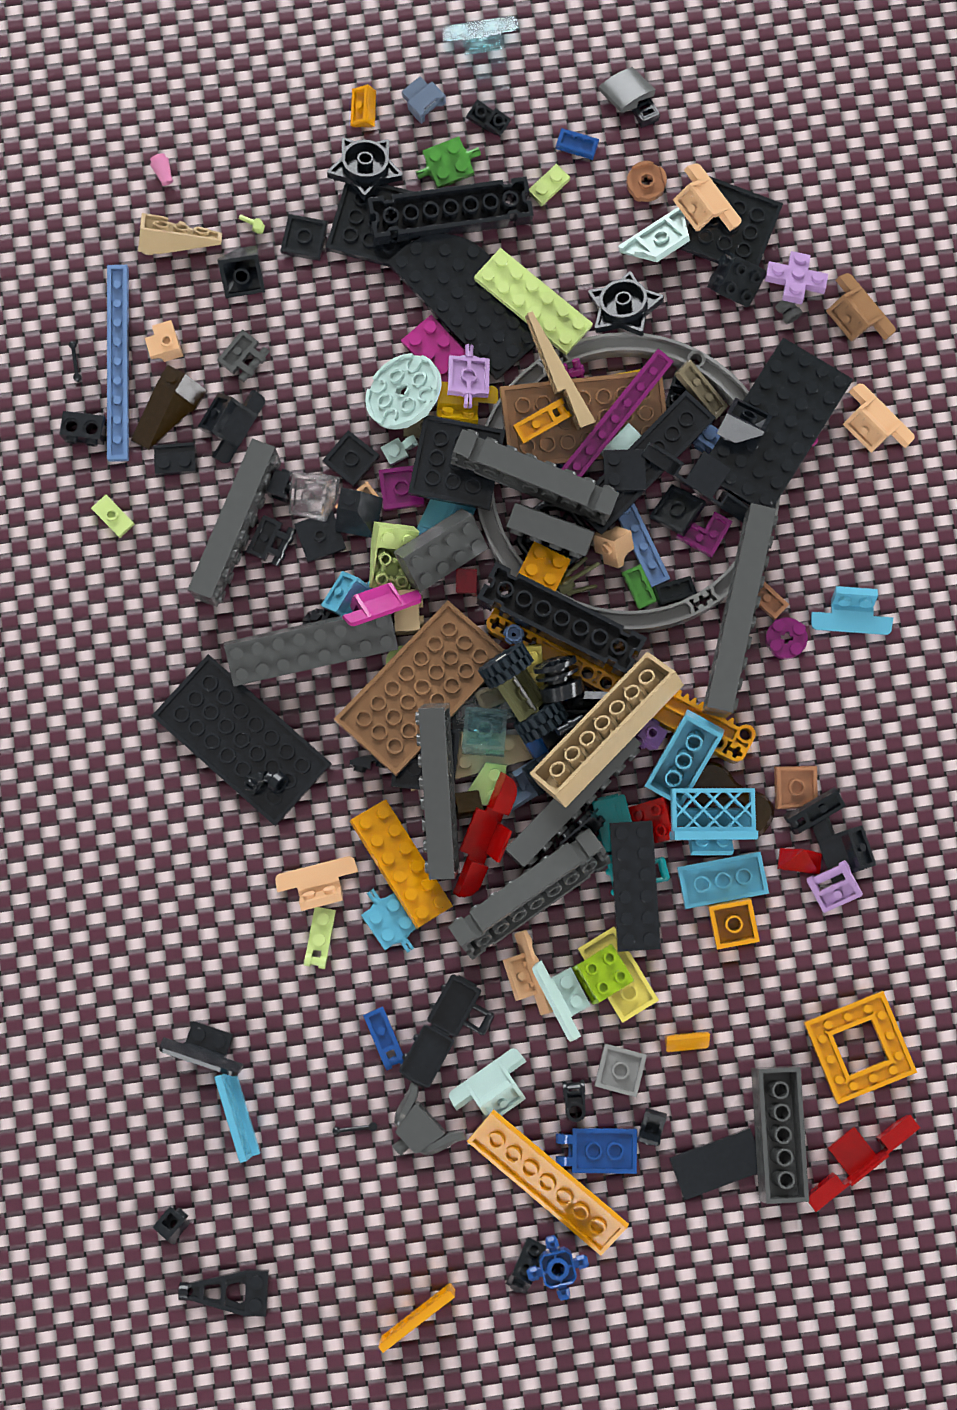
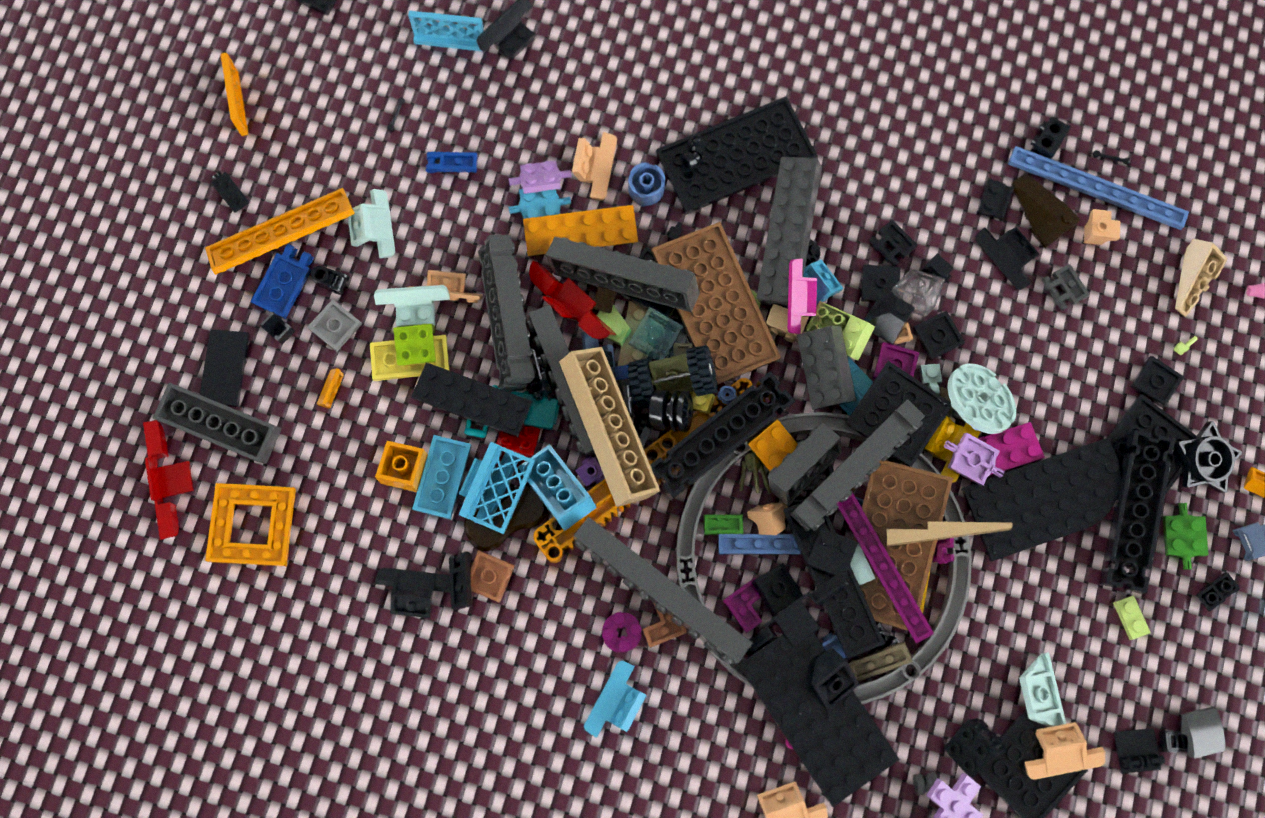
camera: 110 degrees right, 5 degrees down
yellowish green plate [91,495,135,538] -> none
dark grey brick [188,438,281,607] -> none
black slope [217,245,265,298] -> none
yellowish green plate [304,907,336,969] -> none
dark grey torso [393,1082,467,1155] -> none
black piece [399,974,494,1088] -> none
dark red panel [456,568,477,597] -> none
yellowish green plate [474,248,593,355] -> none
light orange plate [512,398,572,444] -> none
blue piece [526,1235,589,1301] -> none
blue plate [555,128,599,160] -> none
black plate [588,271,664,336] -> none
nougat plate [626,161,667,202] -> none
black plate [652,576,697,607] -> none
red slope [777,848,822,874] -> none
lavender plate [807,860,863,913] -> none
none -> lavender plate [509,160,572,194]
none -> medium blue brick [628,162,665,207]
none -> black hinge [1113,728,1165,774]

